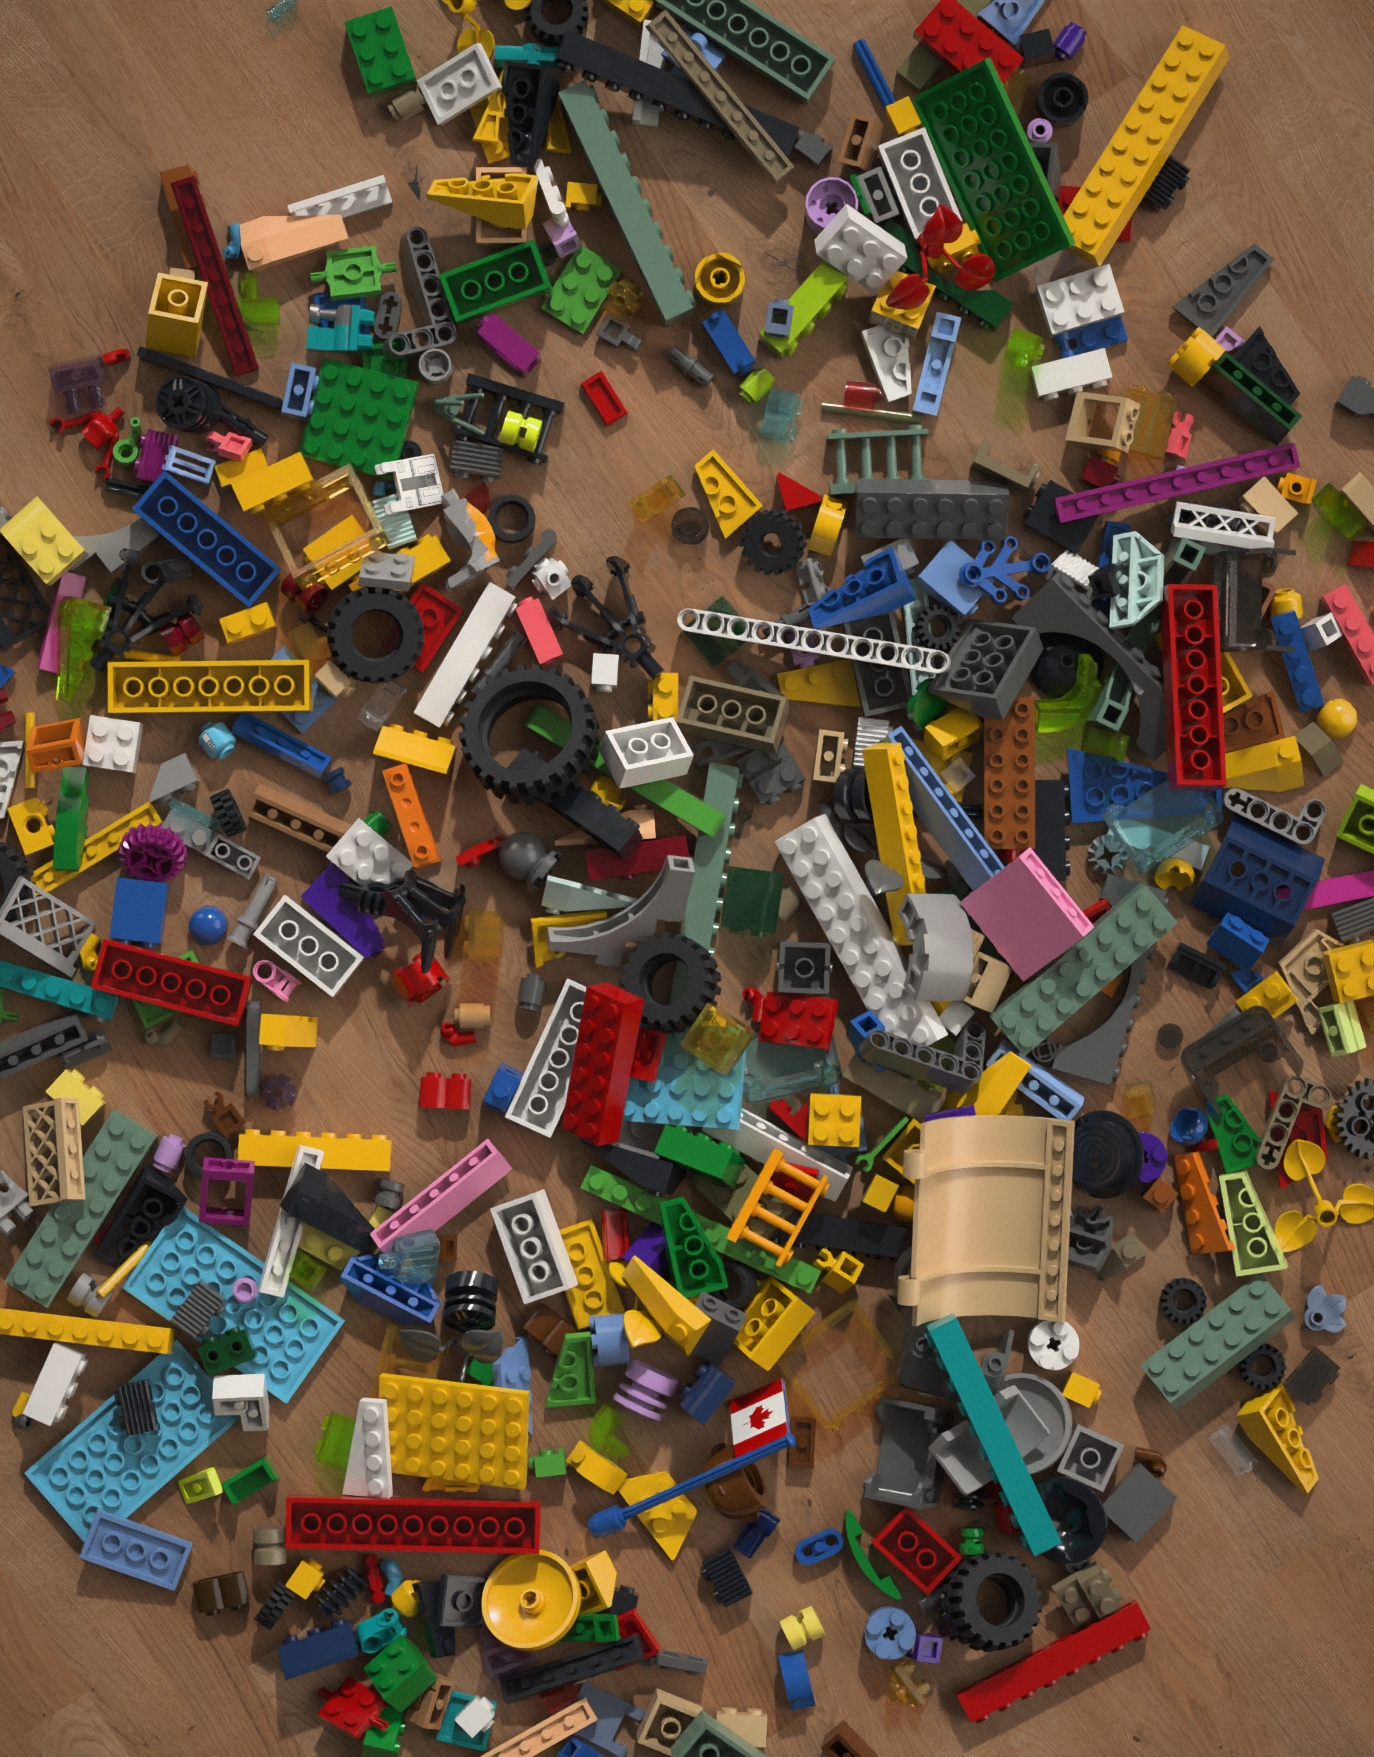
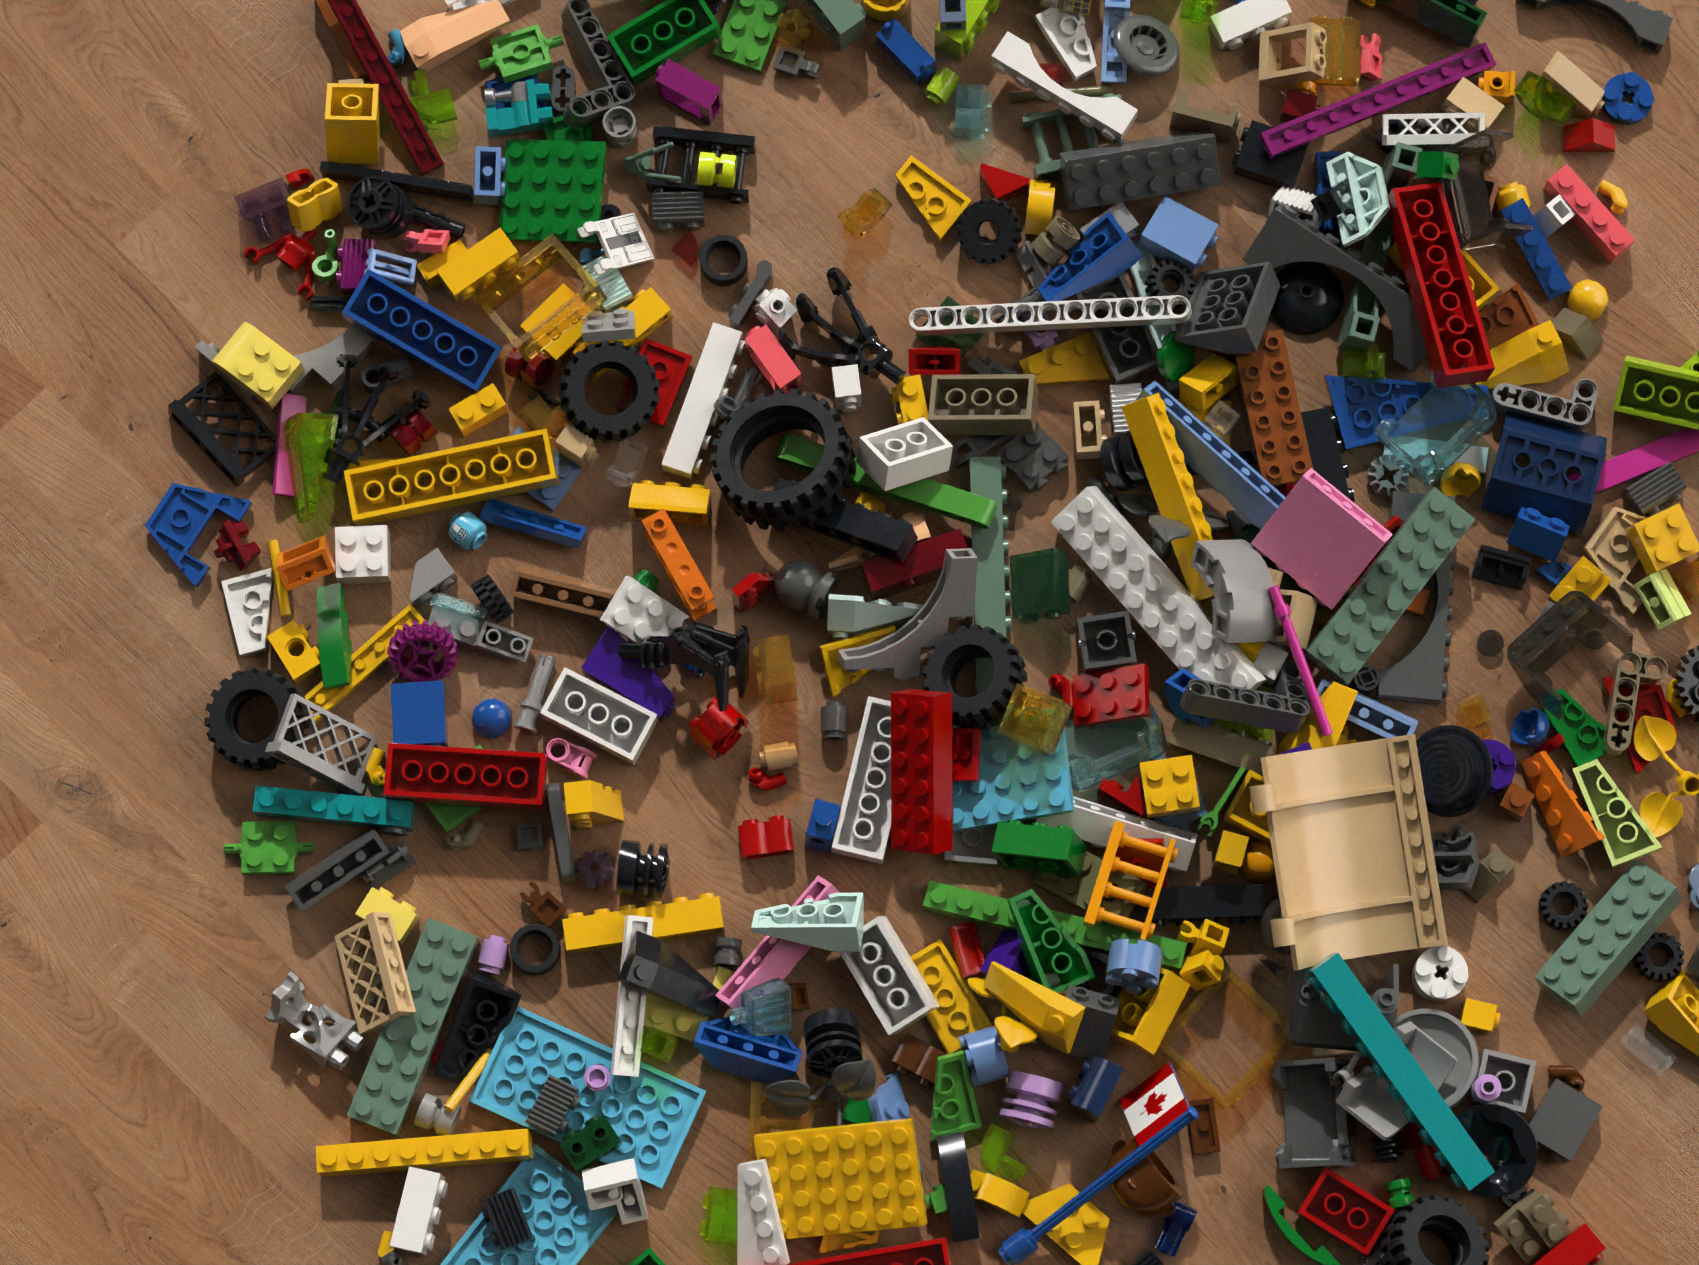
camera: 10 degrees left, 10 degrees down
magenta window [199,1157,255,1227] -> none
dark blue wheel [321,767,352,796] -> none
light grey hips [441,489,500,593] -> none
red tile [580,370,628,427] -> none
black wedge [580,1138,687,1198] -> none
dark grey pin [666,345,715,388] -> none
clear smoke hair [671,507,710,545] -> none
blue plate [795,1528,843,1565] -> none
blue plant [959,536,1051,605] -> none
clear neon green arch [1035,653,1102,733] -> none
none -> yellow brick [287,178,343,232]
none -> black wheel [616,840,670,900]
none -> dark grey plate [714,396,739,420]
none -> light aqua wedge [751,893,864,952]
none -> red slope [909,345,961,375]
none -> black slope [936,1132,980,1243]
none -> white arch [991,31,1138,142]
none -> dark tan wheel [1032,216,1080,265]
none -> medium blue brick [1105,939,1163,994]
none -> dark grey wheel [1113,15,1180,76]
none -> yellow brick [1179,950,1224,991]
none -> dark pink bar [1268,585,1333,737]
none -> light grey hand [1333,1051,1361,1087]
none -> green brick [1416,152,1459,180]
none -> lavender brick [1471,1074,1501,1104]

